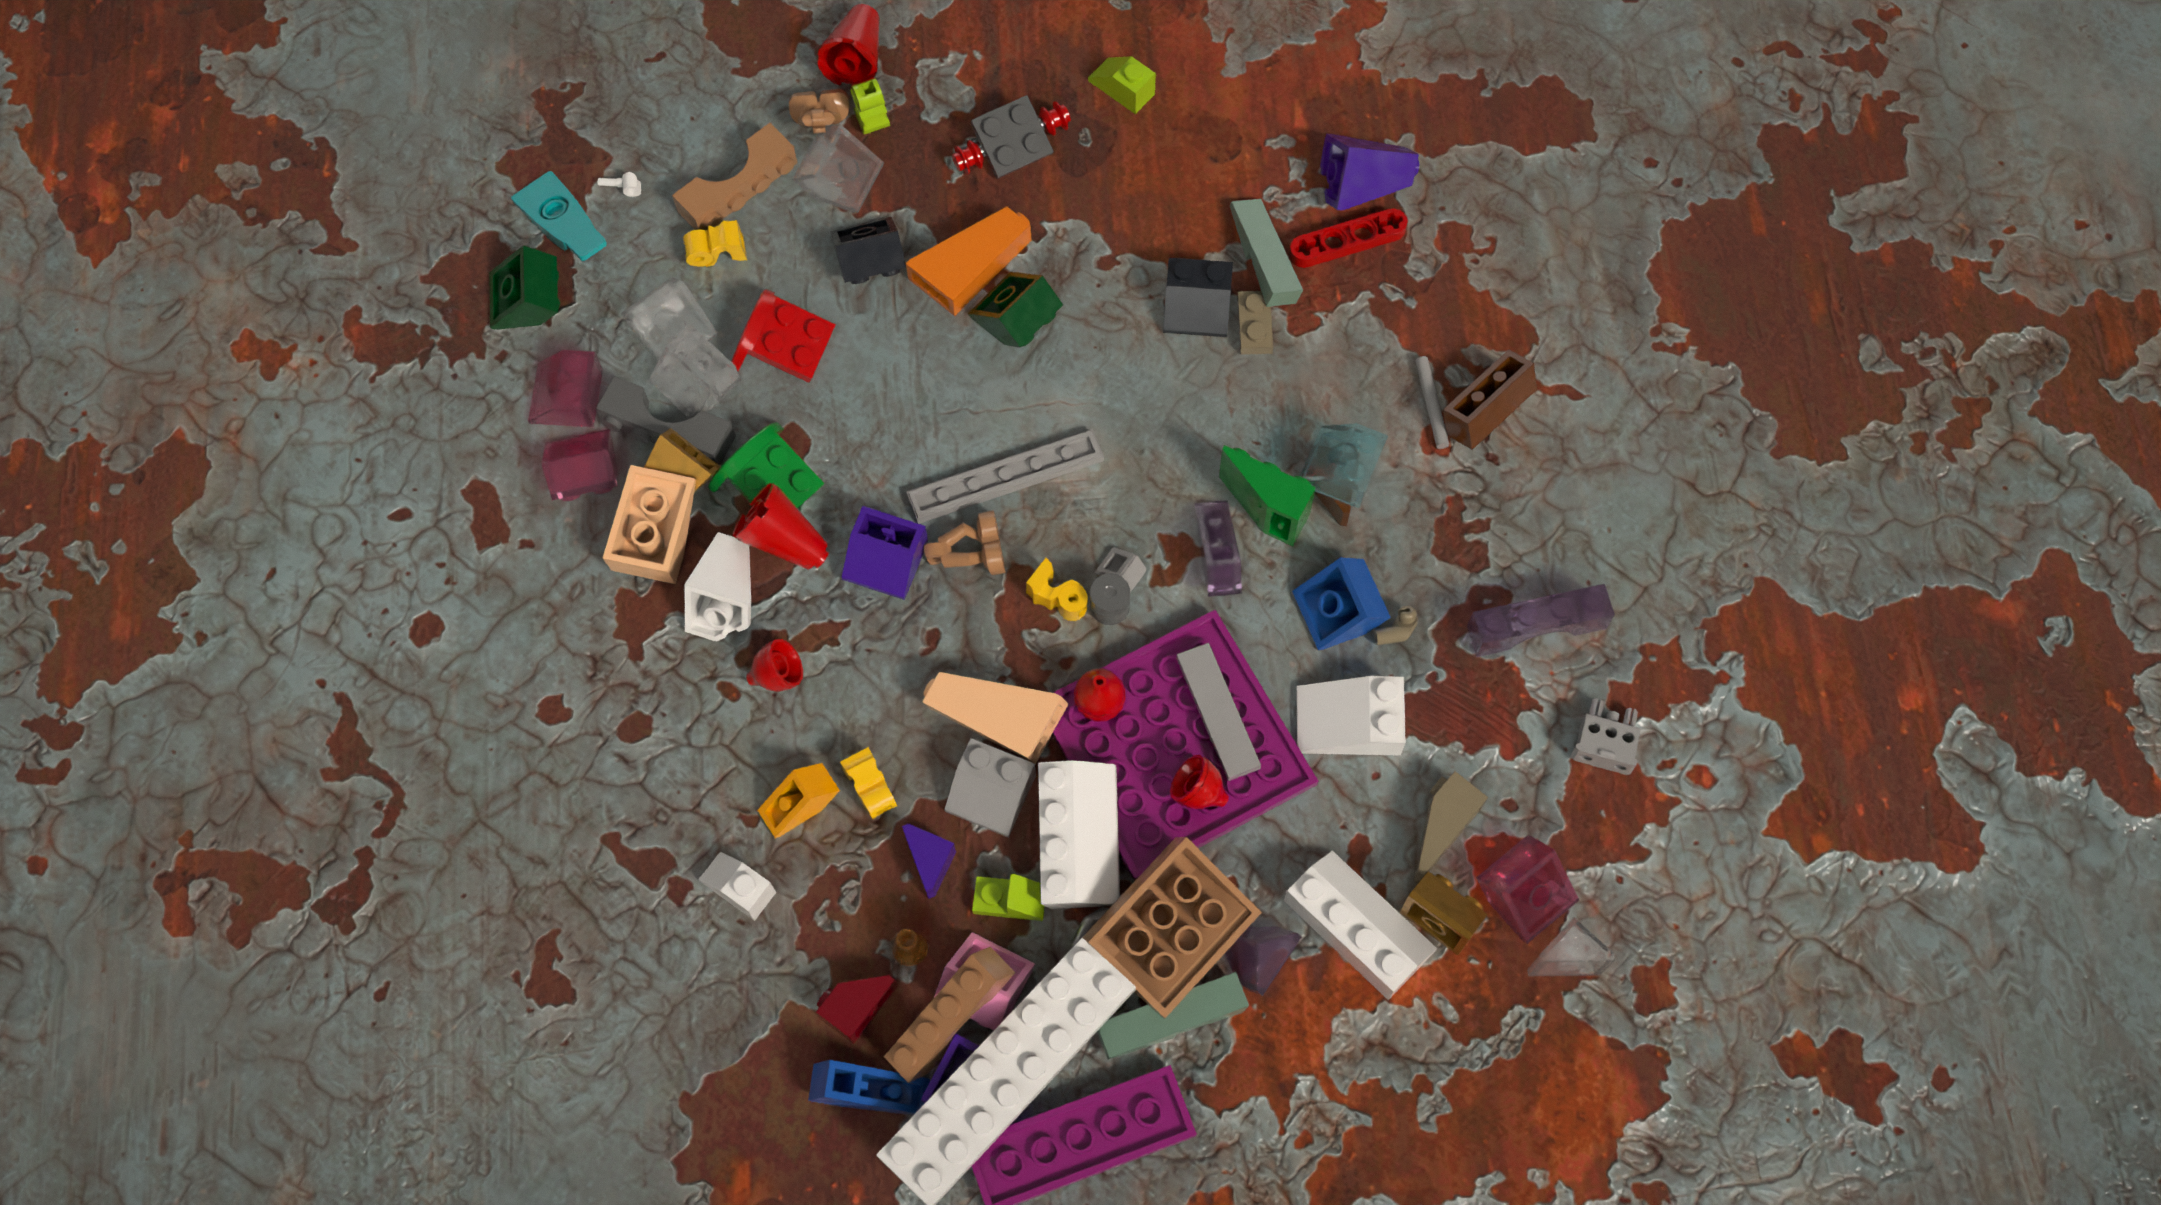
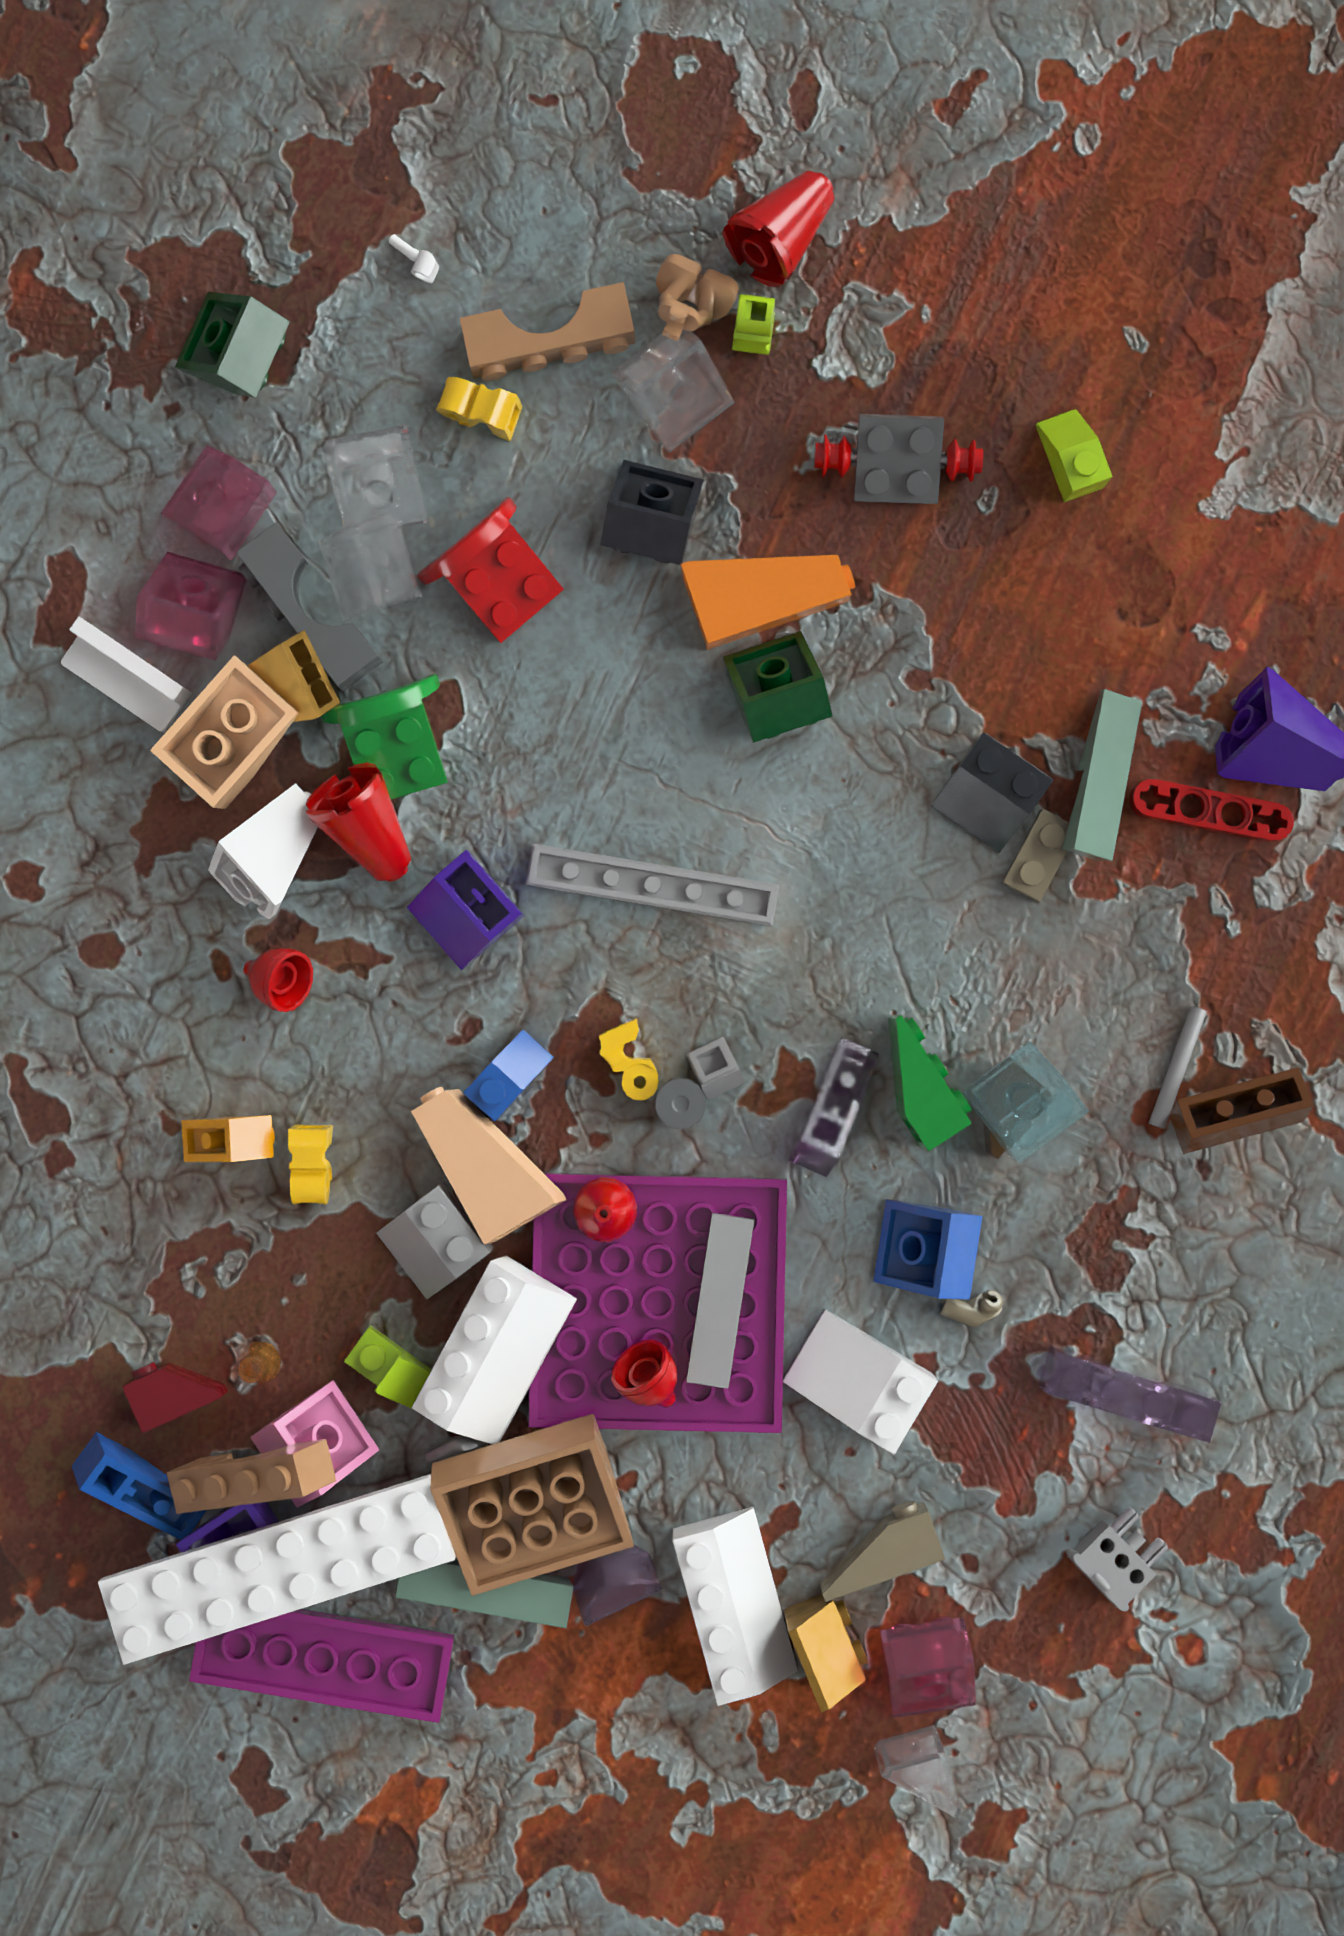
camera: 30 degrees right, 20 degrees up
teal piece [511,171,607,261] -> none
white slope [698,852,776,921] -> none
dark purple slope [902,824,956,899] -> none
medium nougat piece [924,510,1006,576] -> none
none -> white panel [61,616,192,732]
none -> slope [464,1030,554,1121]

